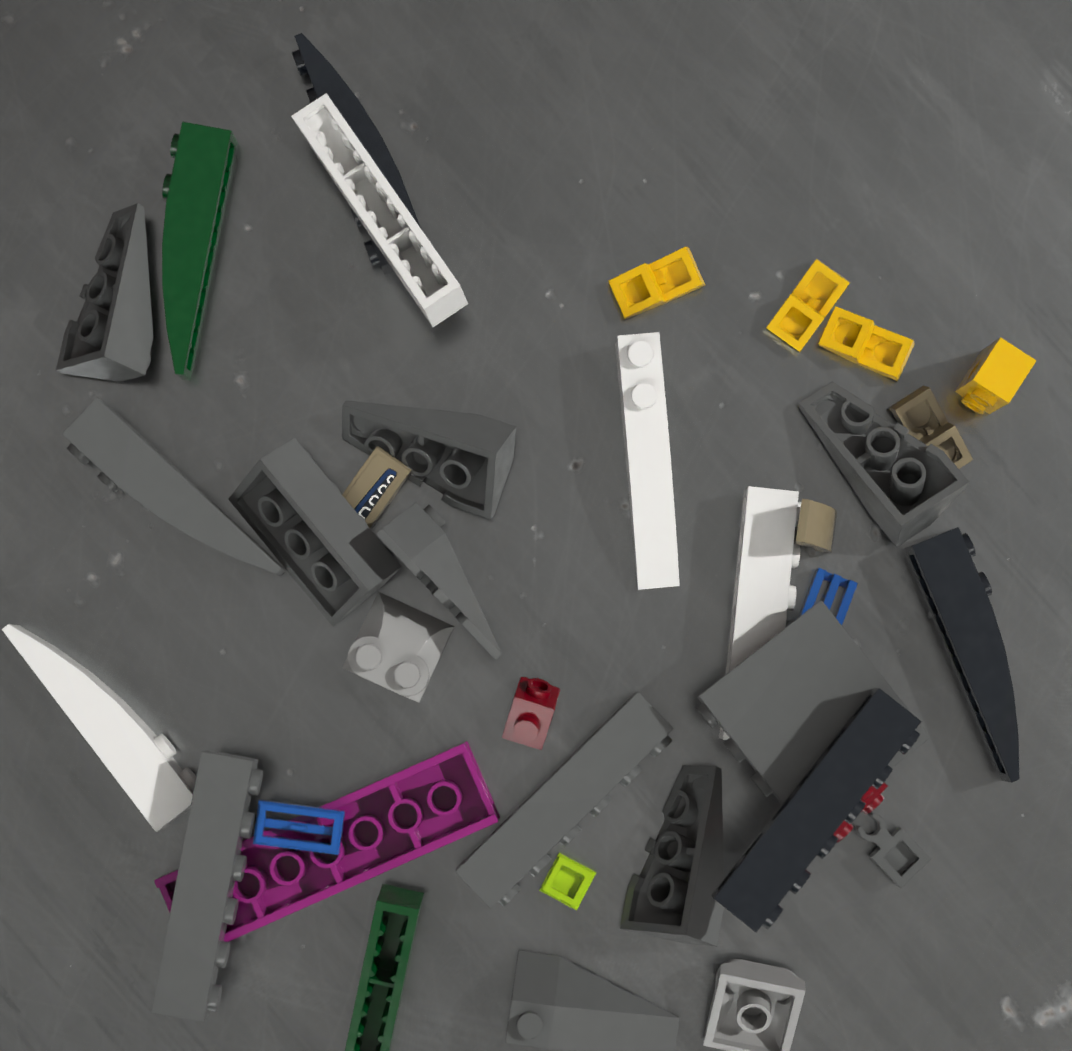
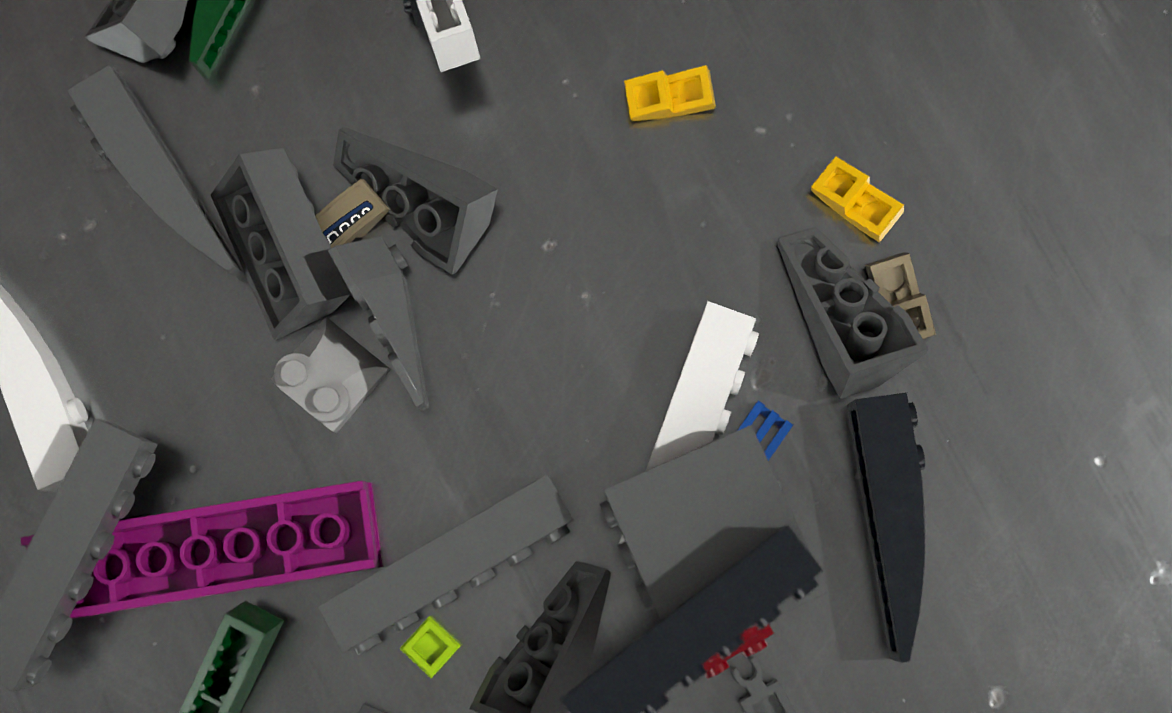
camera: 20 degrees right, 5 degrees down
blue tile [253,800,345,855] -> none
bracket [502,677,560,750] -> none
white slope [615,332,680,590] -> none
yellow slope [766,259,850,352] -> none
dark tan slope [796,499,837,553] -> none
yellow brick [955,337,1037,414] -> none

